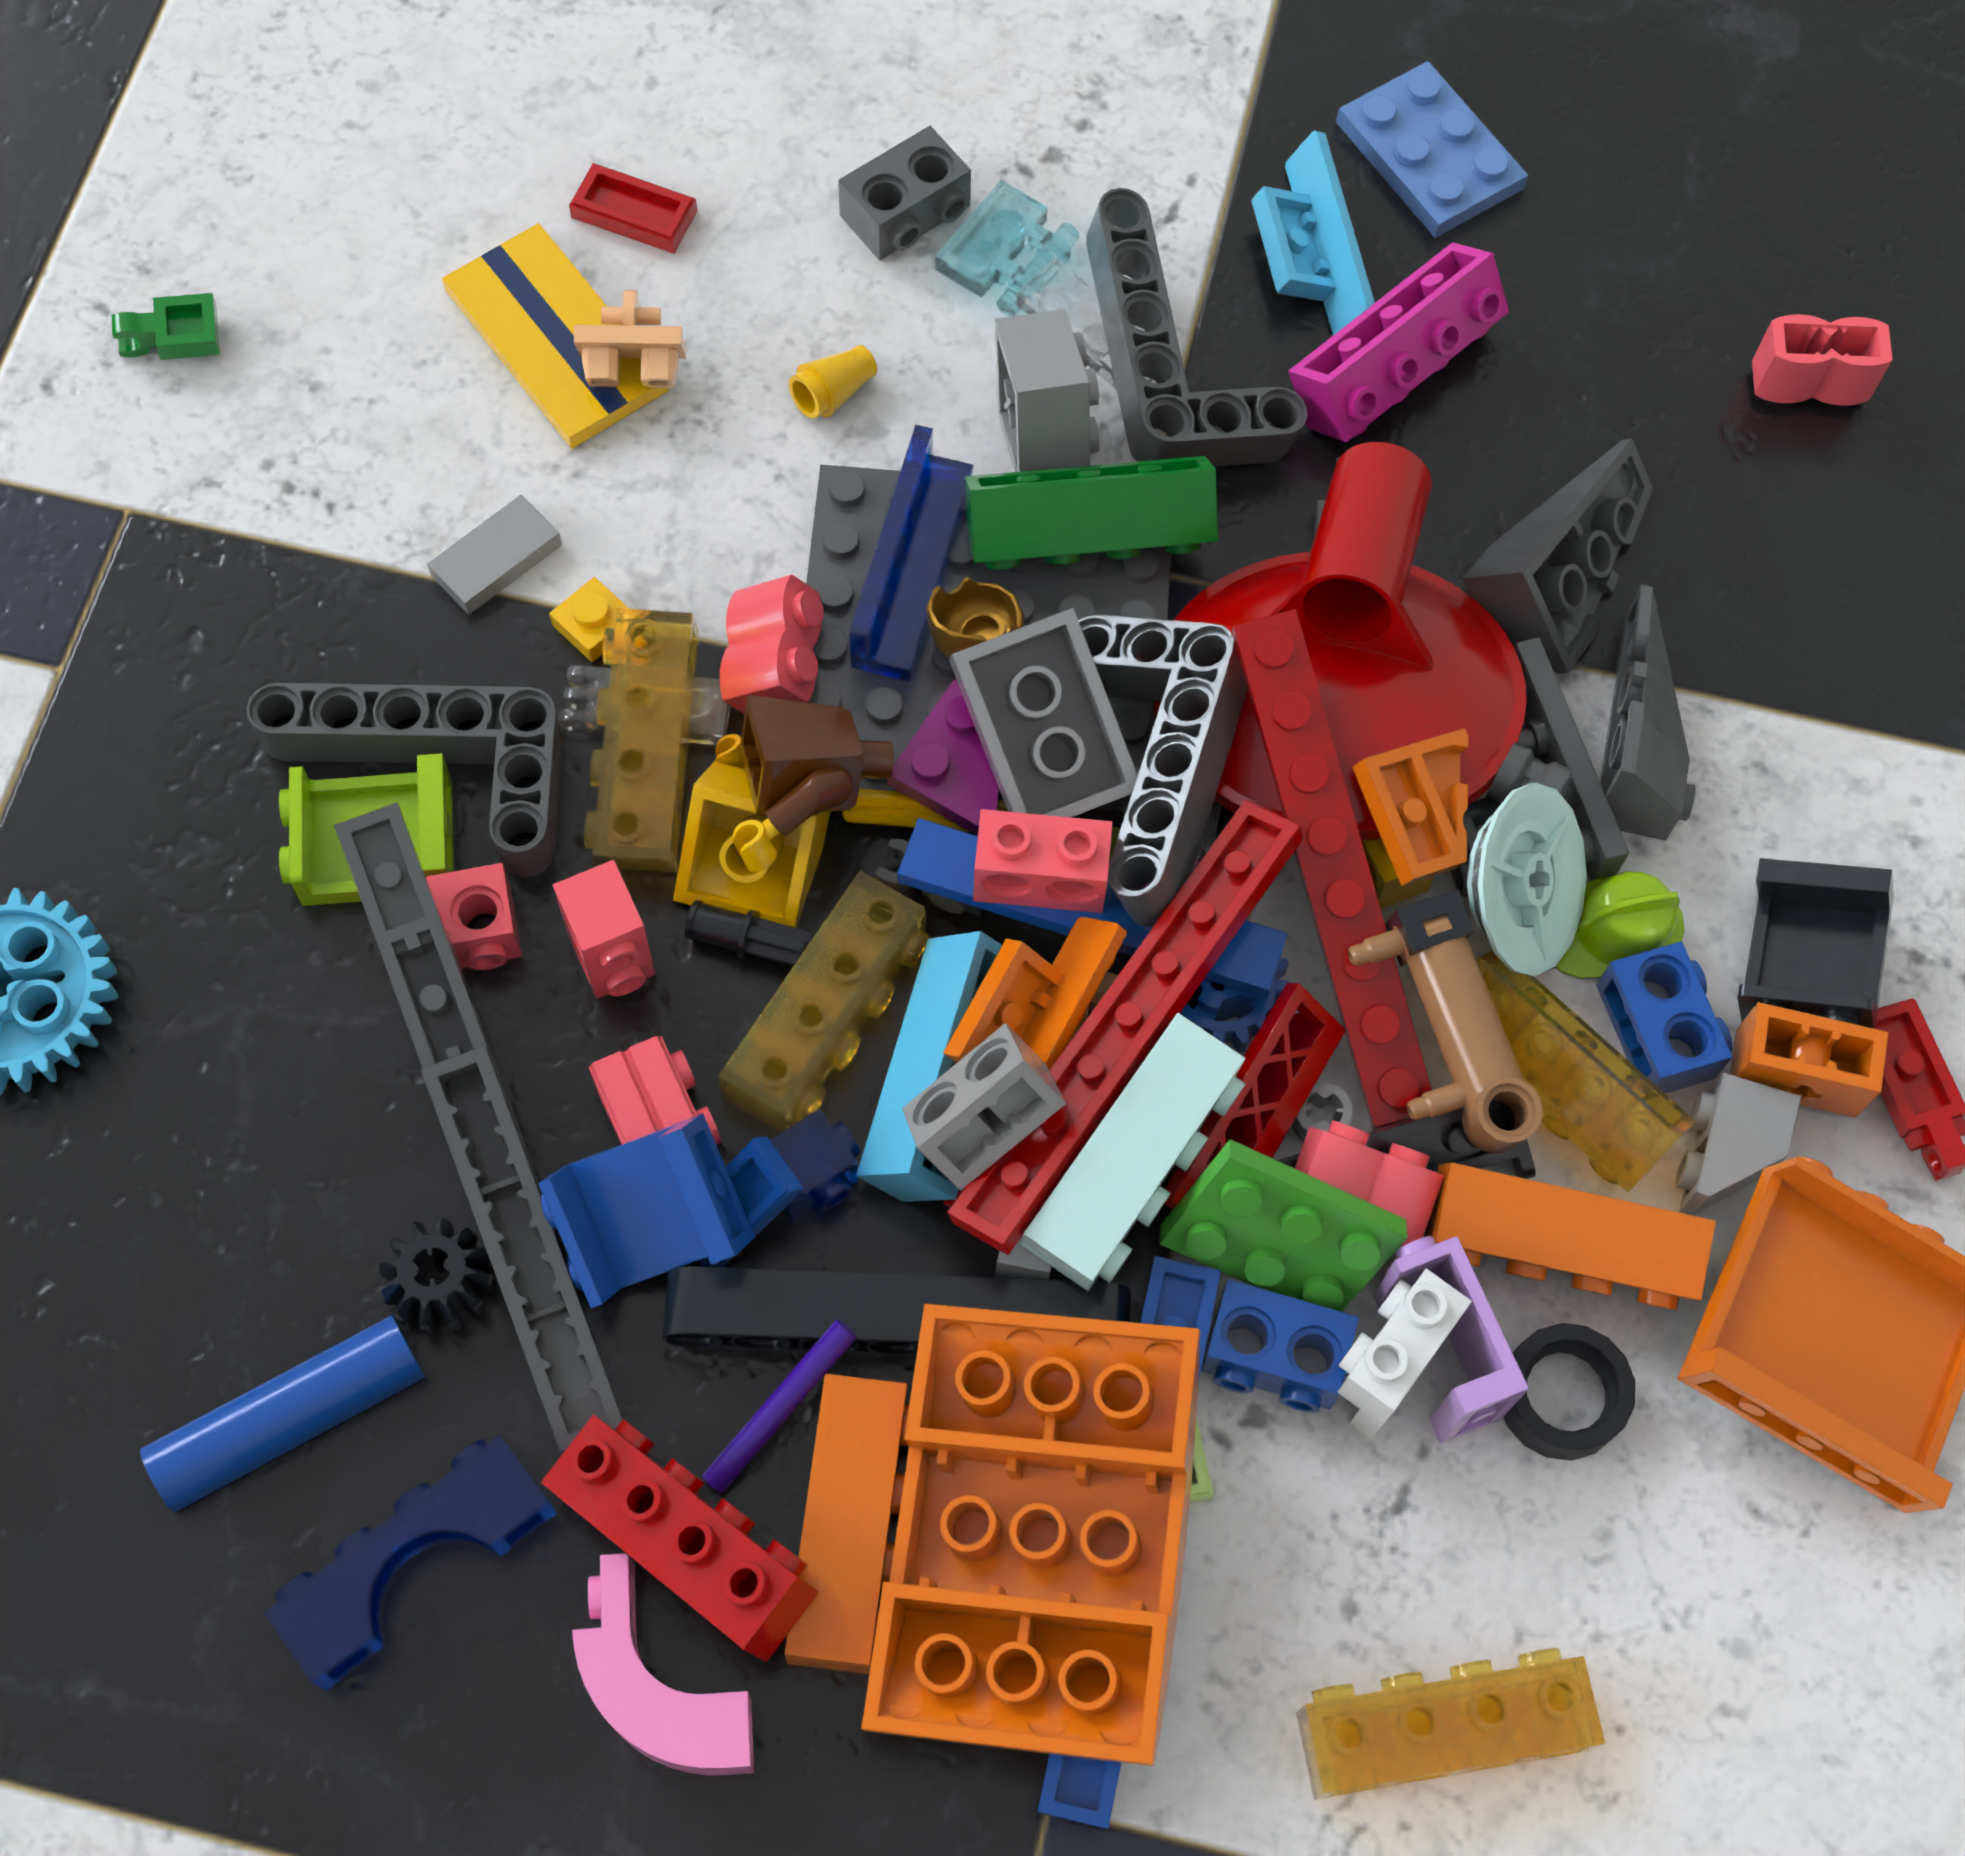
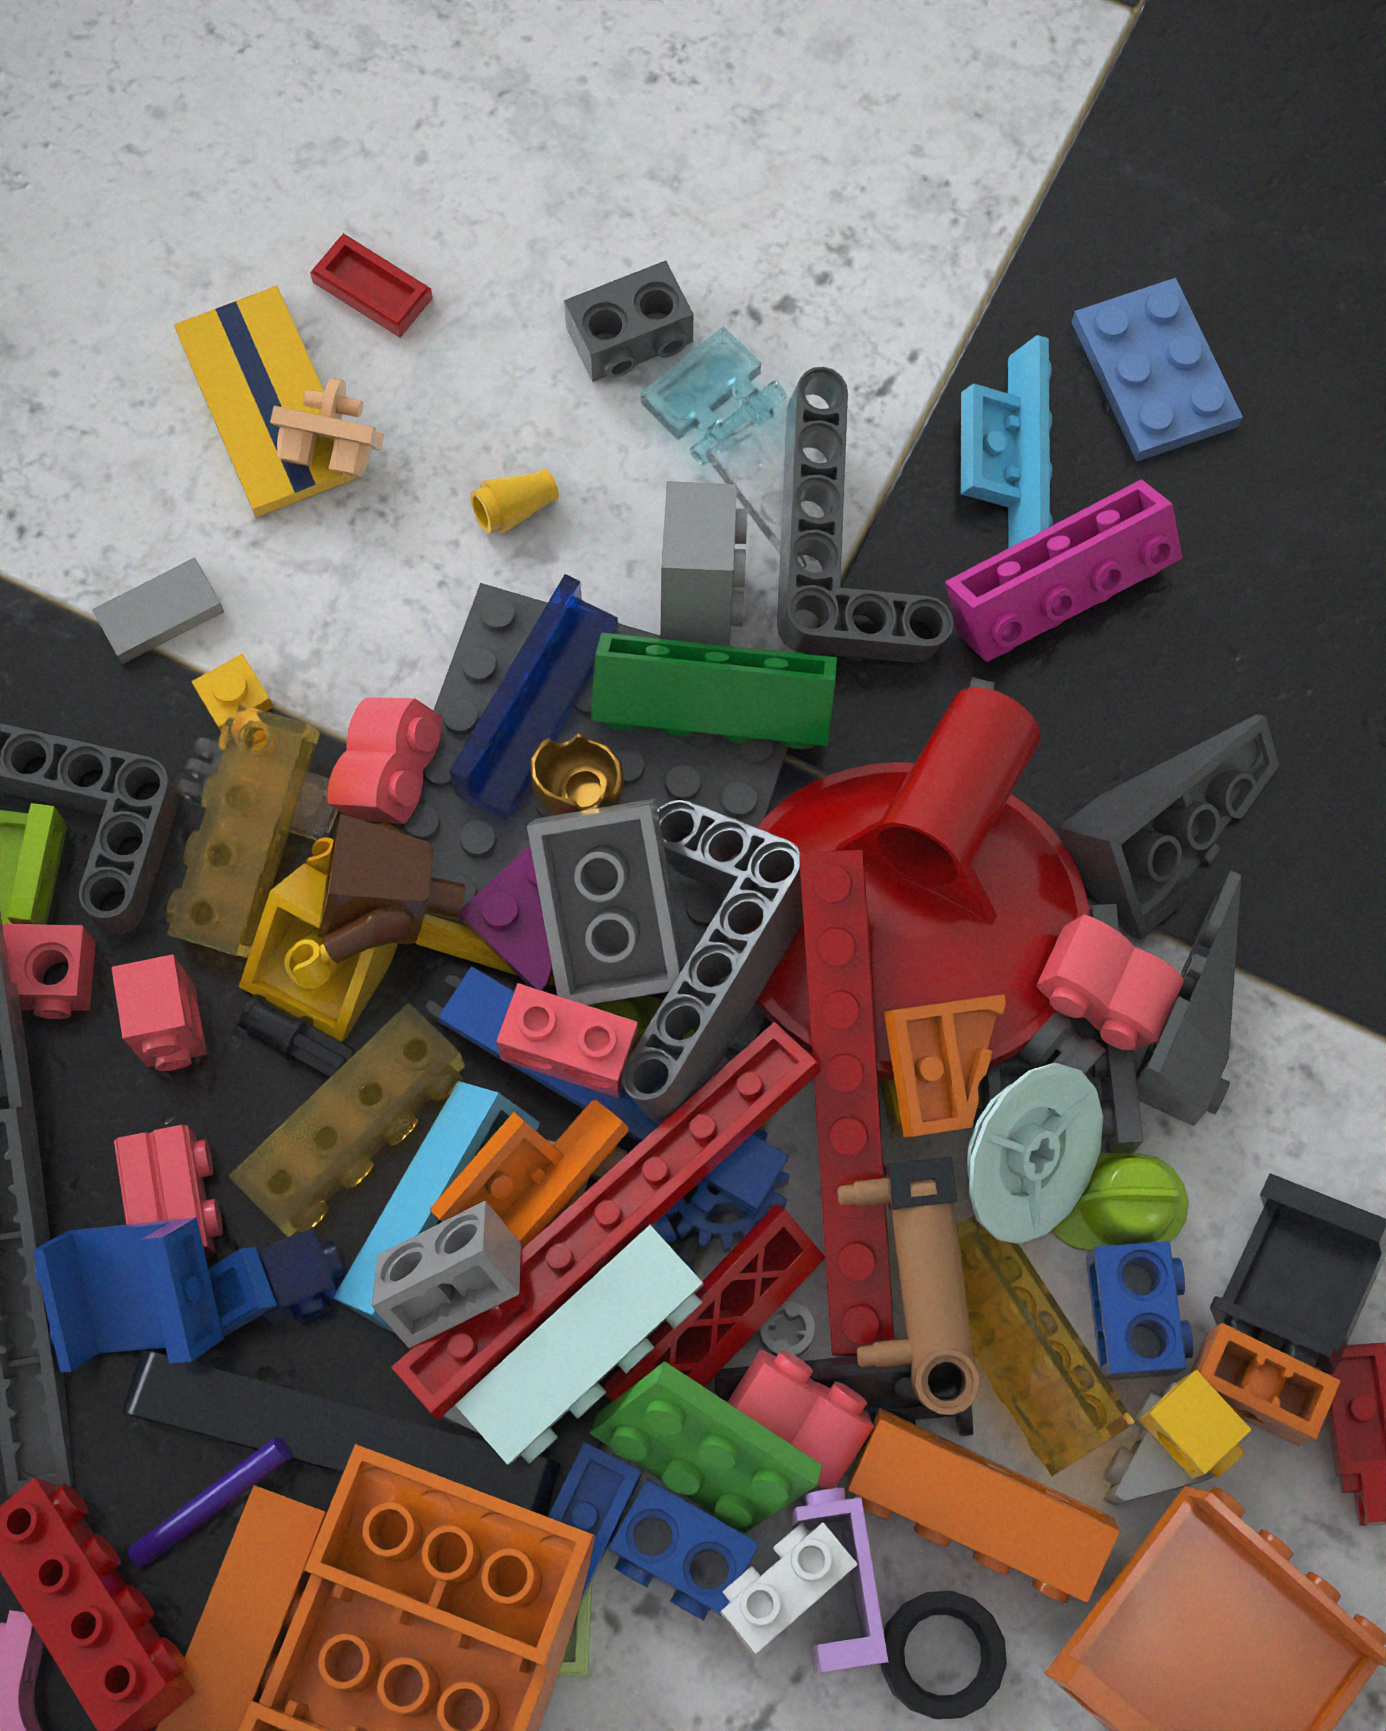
camera: 15 degrees right, 5 degrees up
none -> coral brick [1036,914,1184,1051]
none -> yellow brick [1138,1370,1252,1479]

